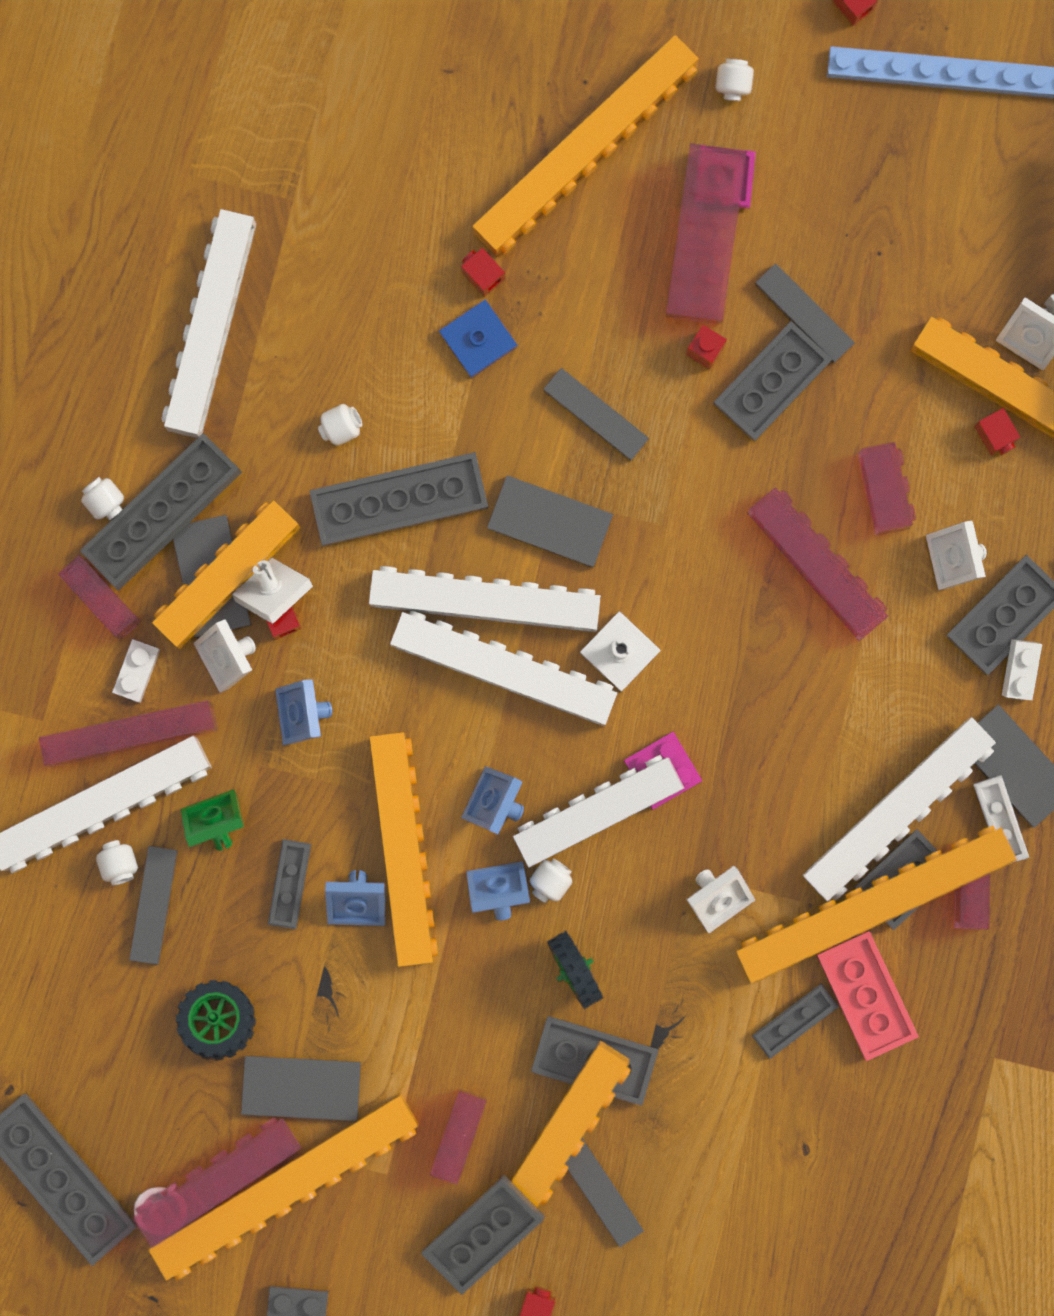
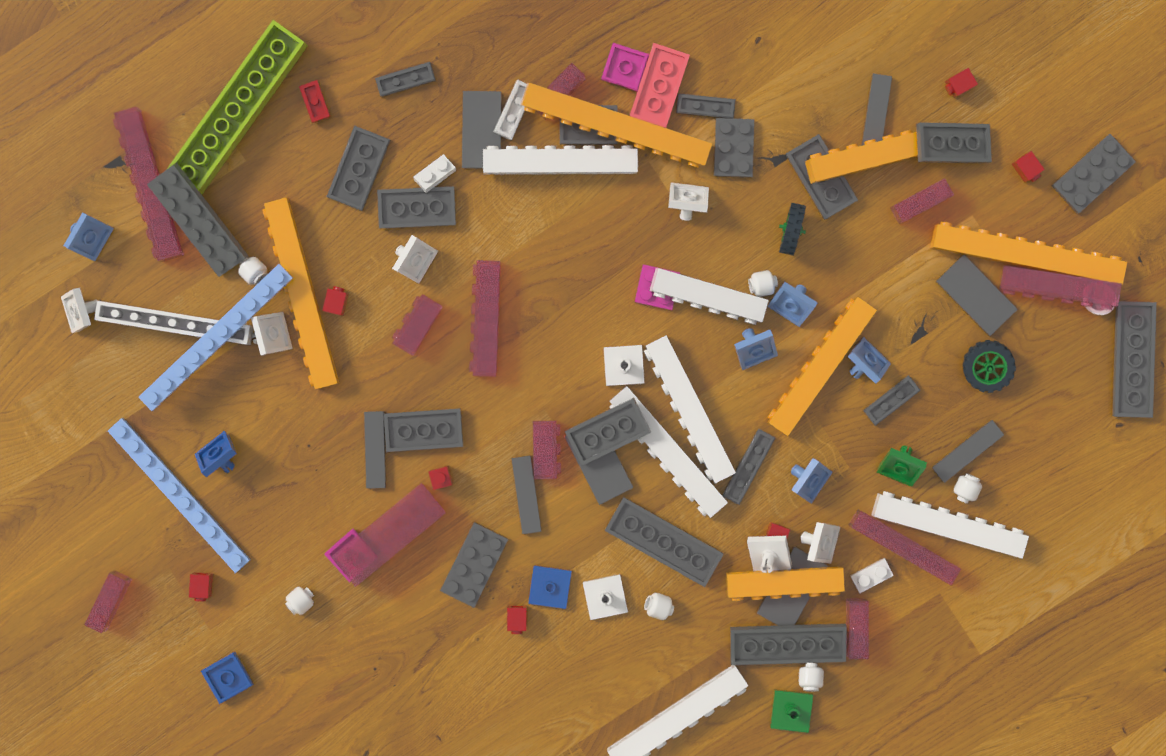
camera: 140 degrees left, 5 degrees up
light orange brick [473,35,699,257] -> none
none -> blue tile [195,431,237,477]
none -> dark grey plate [440,522,508,608]
none -> clear pink brick [533,420,561,479]
none -> dark grey plate [565,397,651,466]
none -> white tile [583,574,628,620]
none -> dark pink plate [601,43,649,92]
none -> dark grey plate [714,118,754,178]
none -> dark grey tile [722,428,775,505]
none -> green tile [770,689,813,733]
none -> red brick [1012,151,1045,183]

